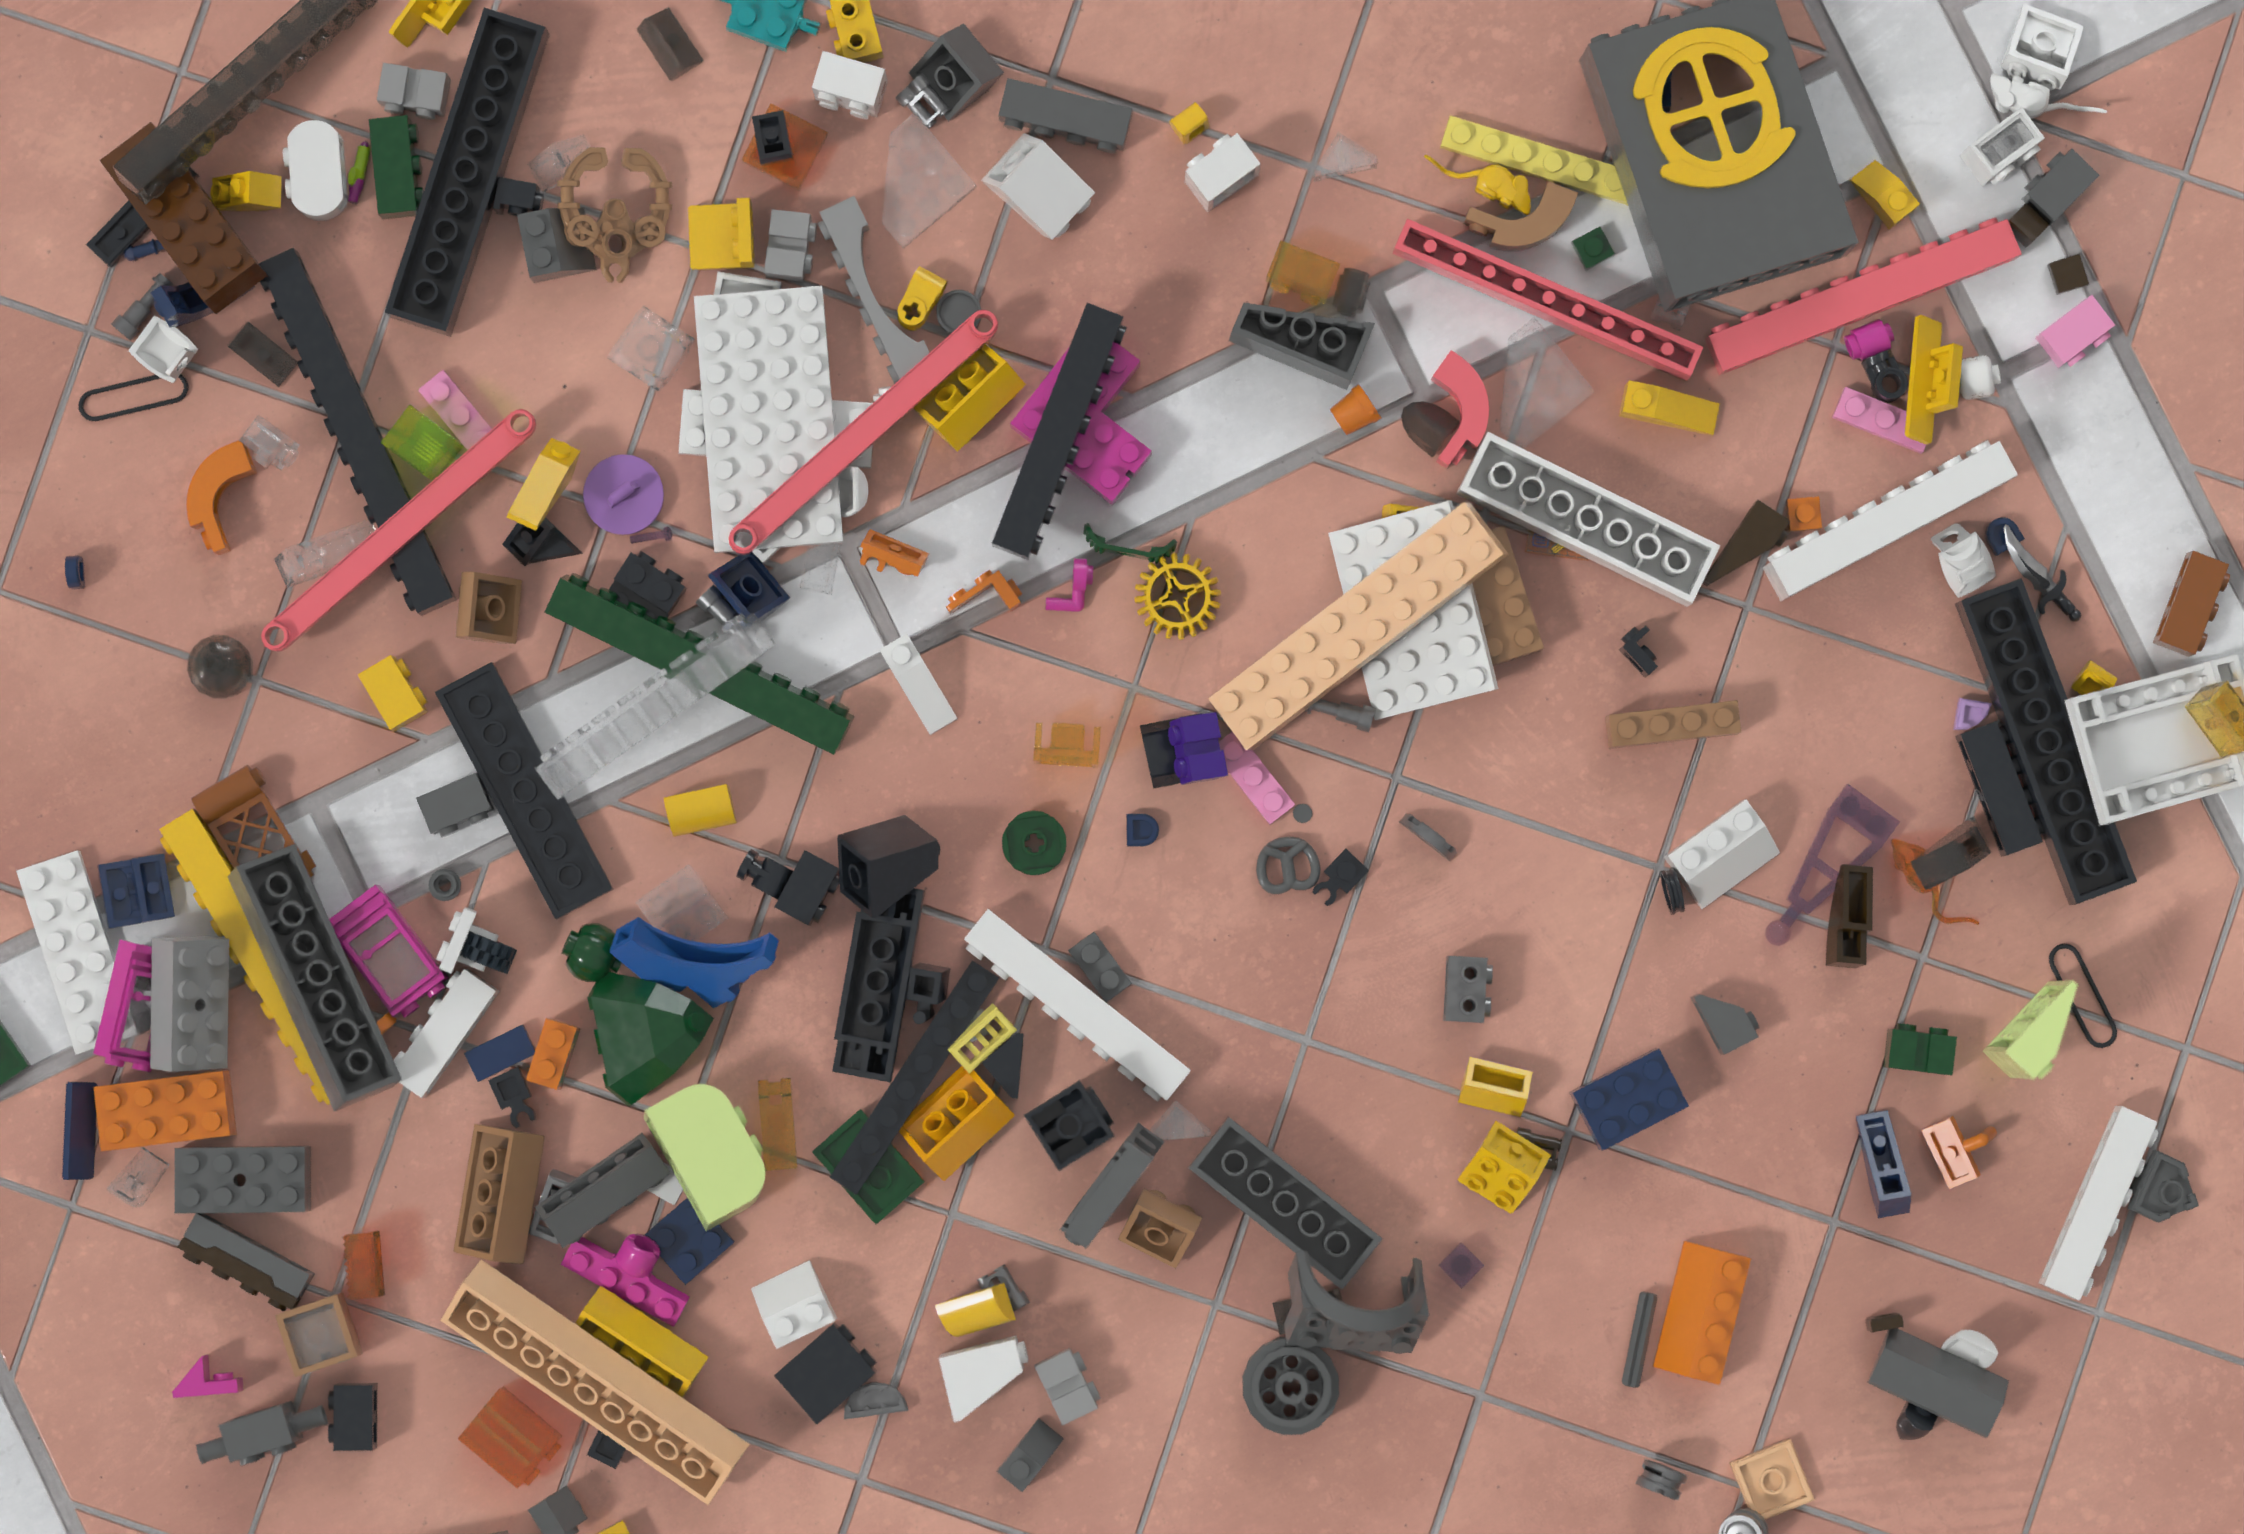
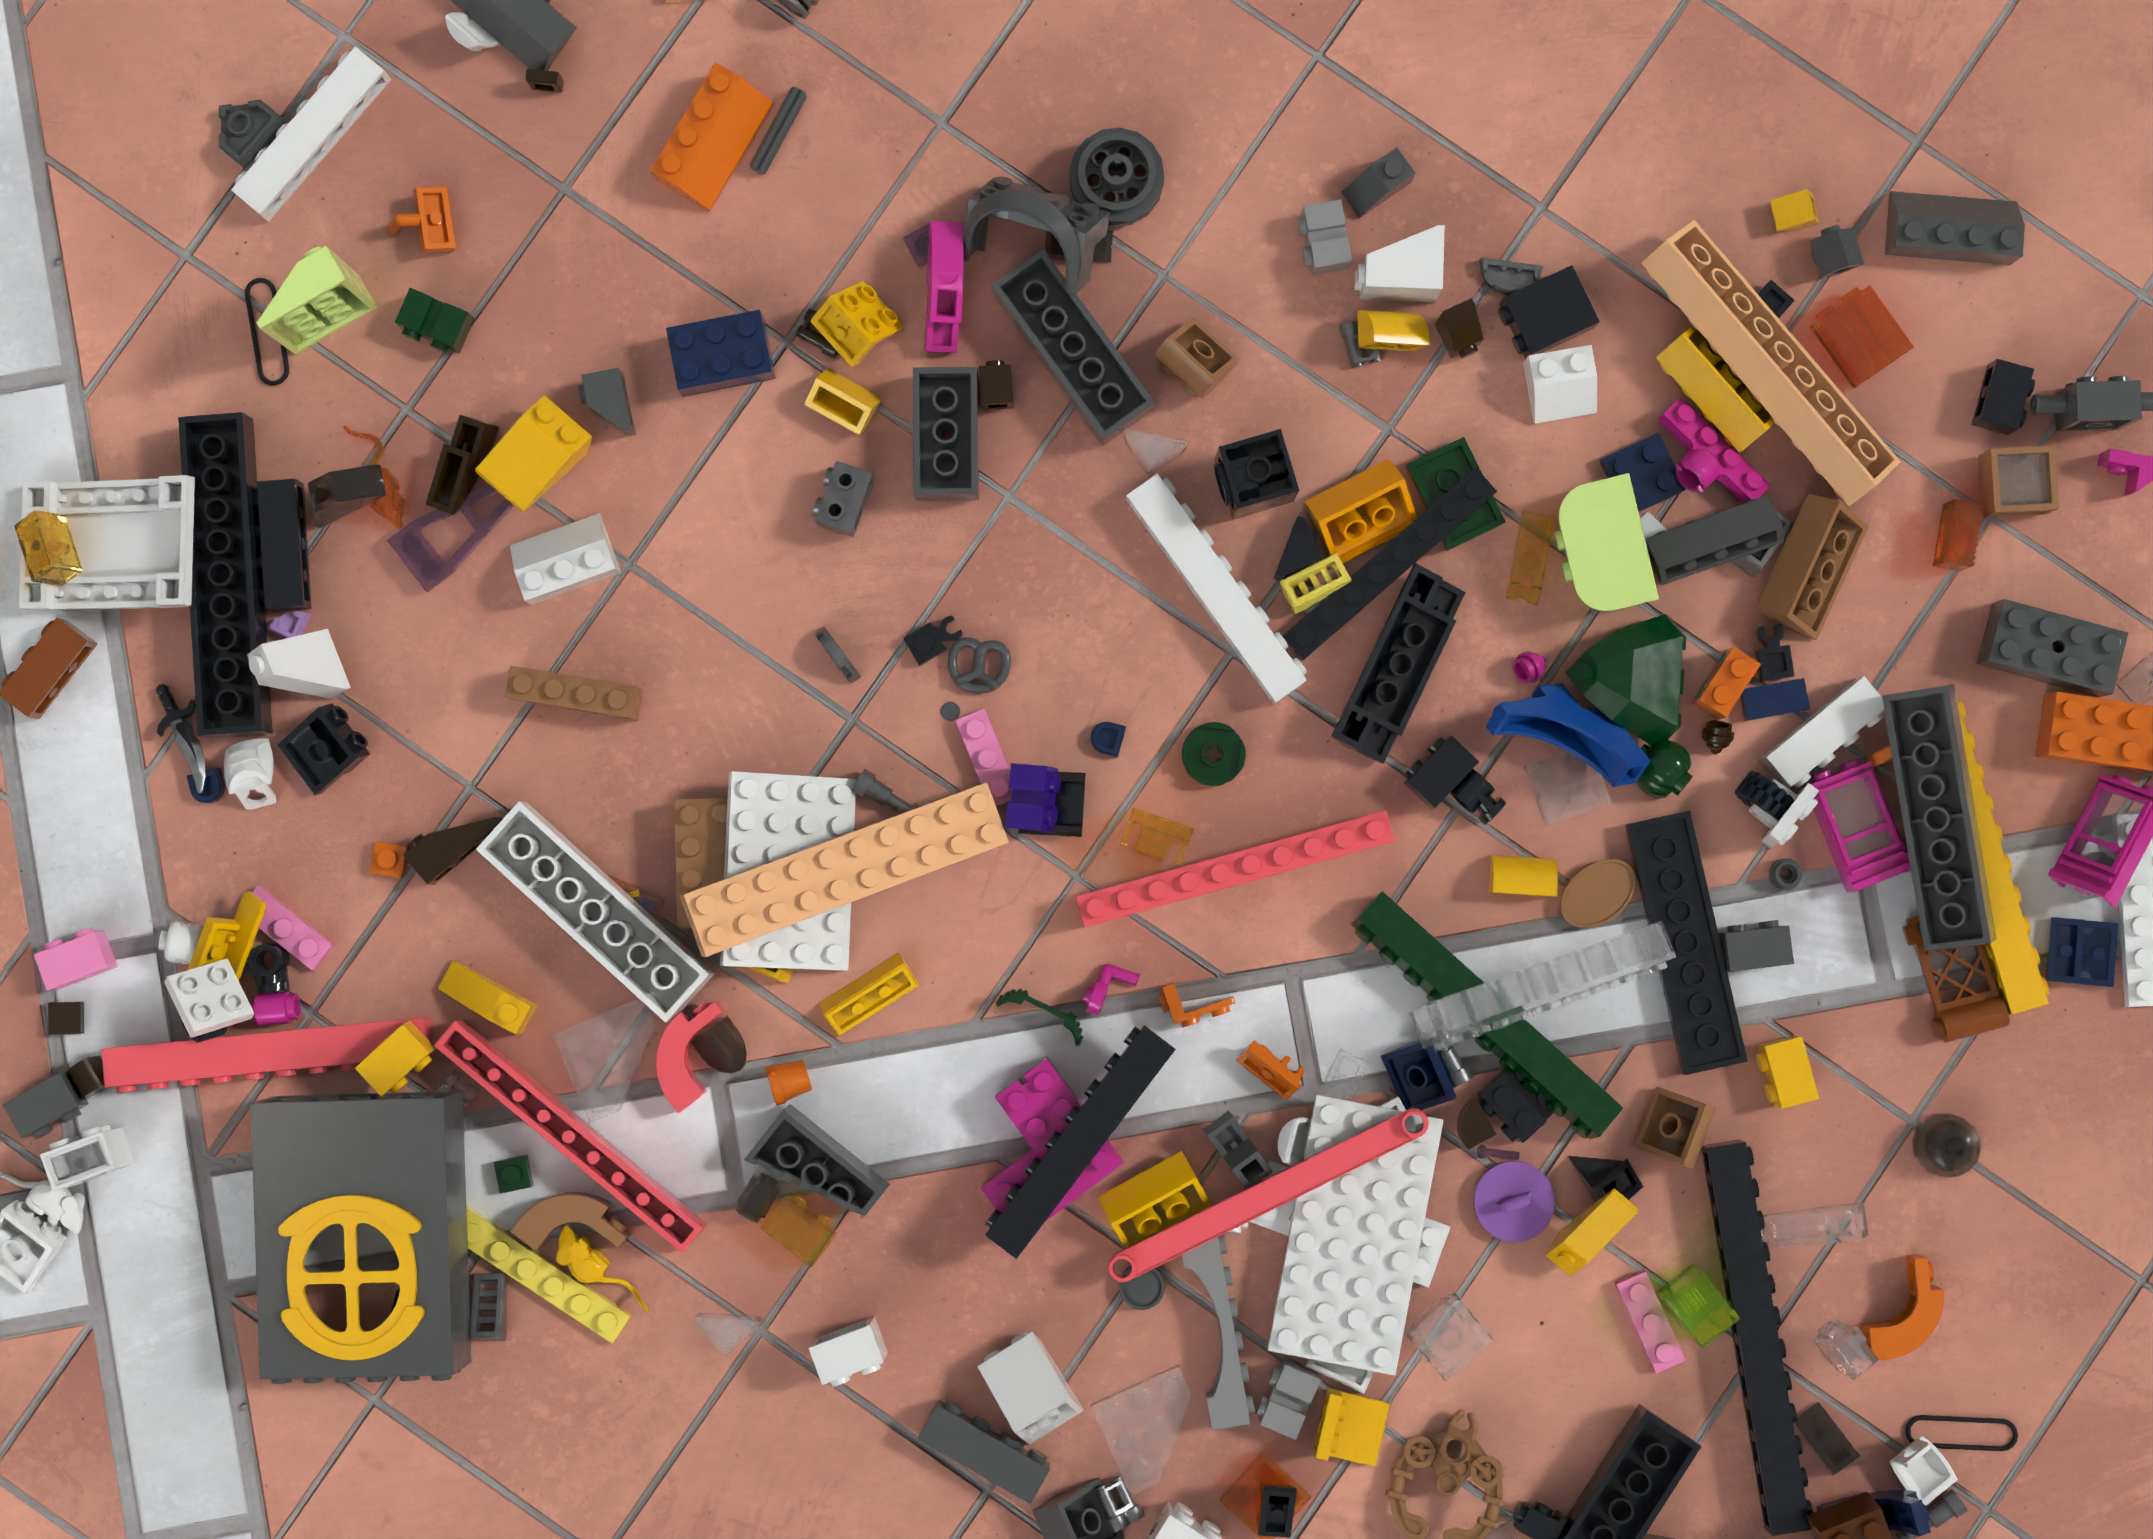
camera: 165 degrees left, 0 degrees up
dark blue tile [65,555,85,590] -> none
light grey brick [150,936,229,1072] -> none
piece [177,1213,315,1311] -> none
coral piece [261,409,537,652] -> none
dark grey slope [517,207,597,283] -> none
black slope [837,815,940,918] -> none
white slope [879,633,958,735] -> none
yellow piece [897,266,948,331] -> none
black brick [906,963,951,1024] -> none
dark grey door [1060,1122,1164,1248] -> none
dark grey plate [1068,932,1132,1002] -> none
yellow gear [1134,553,1221,640] -> none
yellow brick [1169,102,1210,144] -> none
black bracket [1619,625,1658,678] -> none
black piece [1660,868,1685,915] -> none
white brick [1763,440,2018,601] -> none
yellow slope [1849,160,1920,230] -> none
slope [1856,1110,1912,1219] -> none
yellow brick [2071,660,2117,695] -> none
none -> white plate [164,958,254,1043]
none -> white slope [247,629,351,699]
none -> black plate [278,703,370,795]
none -> yellow brick [355,1020,436,1097]
none -> flat silver slope [469,1273,507,1341]
none -> yellow slope [475,395,592,513]
none -> yellow slope [819,953,920,1037]
none -> dark grey brick [913,367,979,500]
none -> dark pink slope [924,220,964,353]
none -> dark brown brick [979,360,1014,410]
none -> coral brick [1076,810,1395,927]
none -> dark grey brick [1203,1110,1273,1189]
none -> dark brown slope [1435,298,1484,359]
none -> dark brown brick [1457,1098,1497,1150]
none -> dark pink plate [1513,651,1546,683]
none -> medium nougat piece [1560,859,1636,928]
none -> dark brown plate [1701,720,1734,755]

